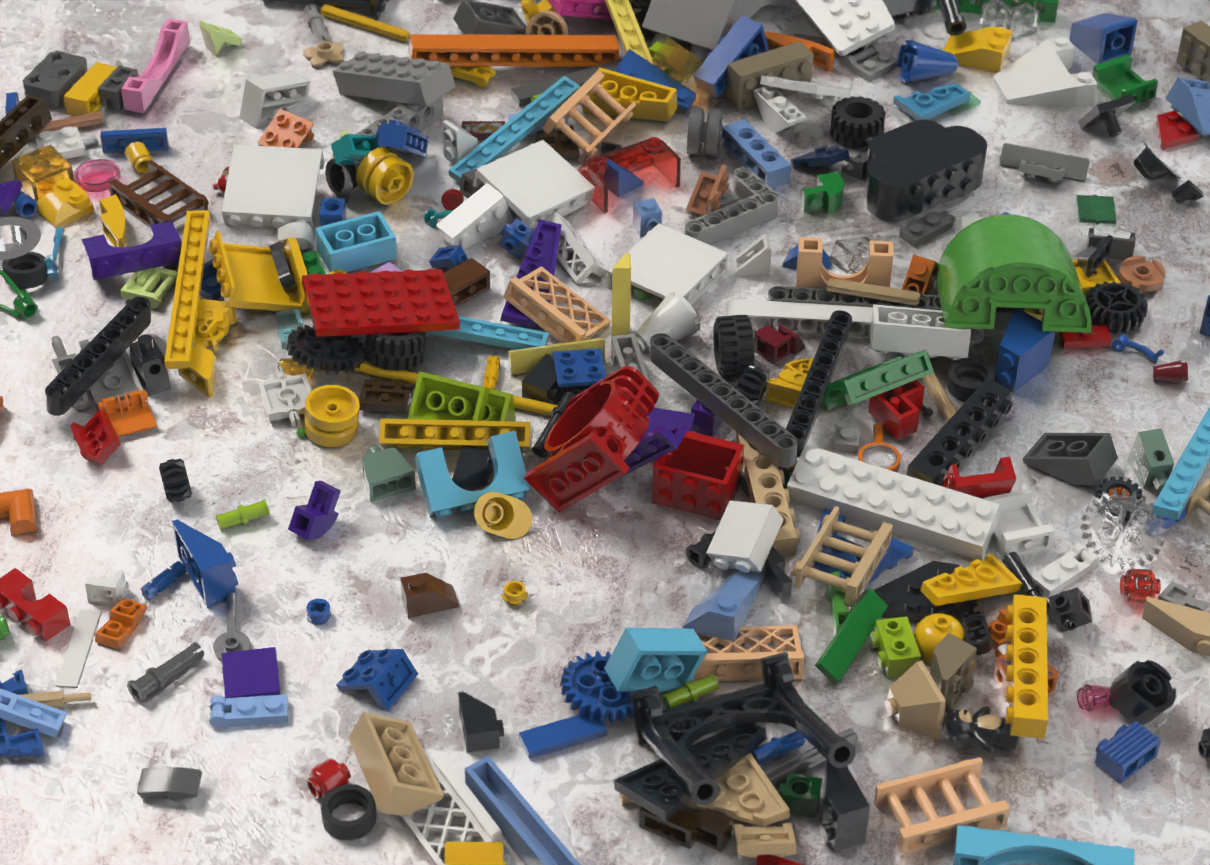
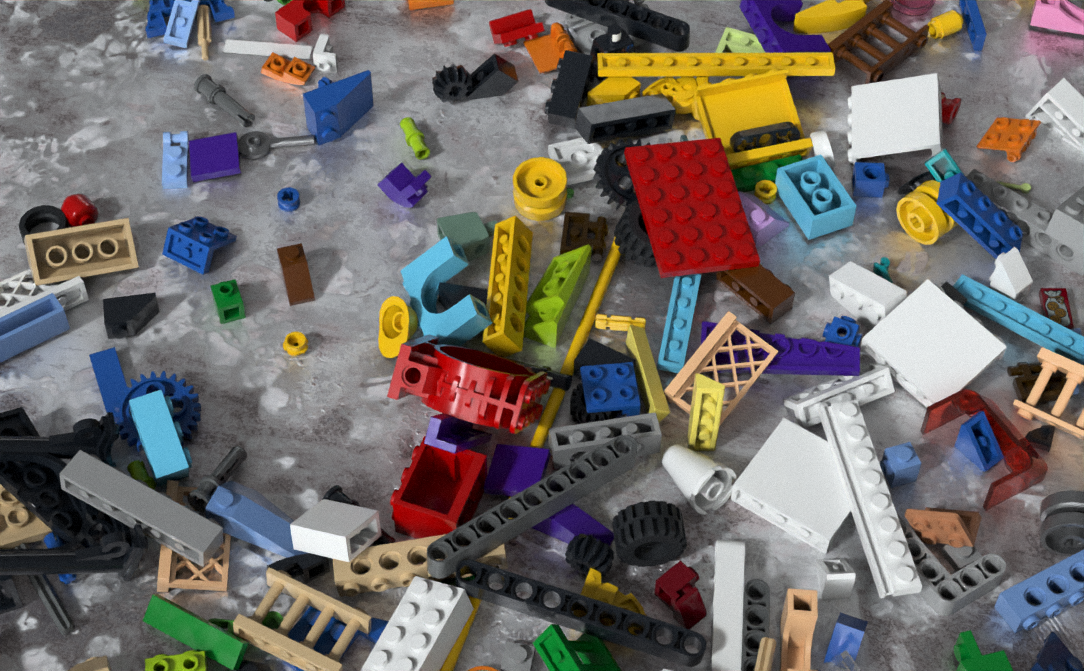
camera: 90 degrees right, 10 degrees up
dark grey slope [137,767,203,801] -> none
blue bracket [429,245,468,269] -> none
red plate [441,189,464,211] -> none
none -> light grey brick [59,450,223,567]
none -> dark grey pin [187,446,247,512]
none -> green brick [210,279,246,324]
none -> black slope [466,53,519,100]
none -> black wedge [545,50,595,129]
none -> black brick [575,93,676,144]
none -> white plate [818,400,922,599]

